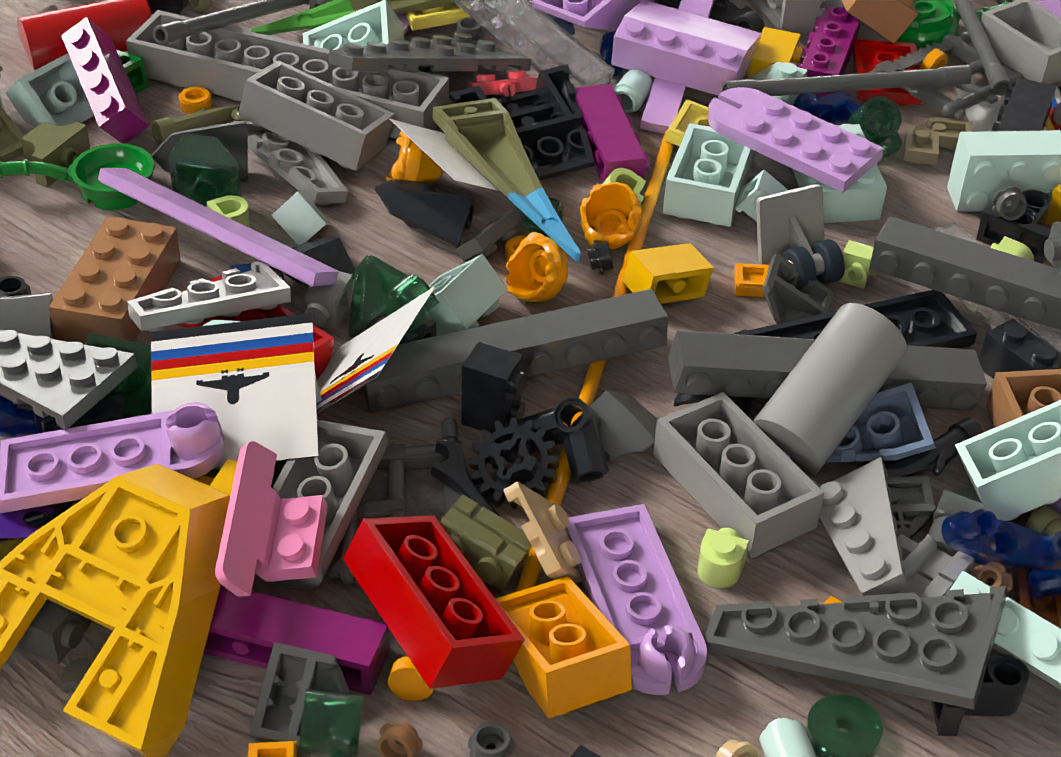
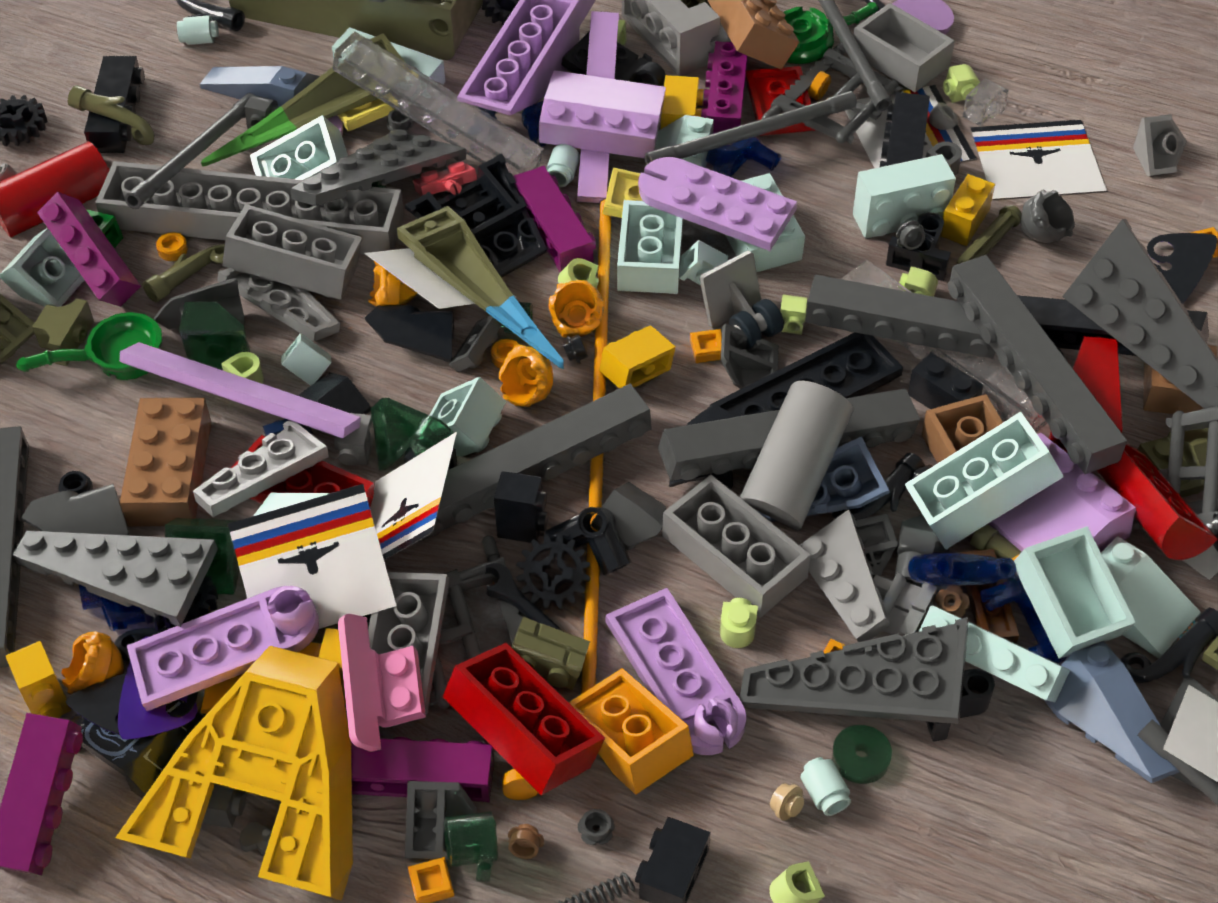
camera: 10 degrees left, 10 degrees up
tan wing [503,481,583,584] -> none
clear green piece [846,96,902,158] -> none
dark tan plate [903,117,973,165] -> none

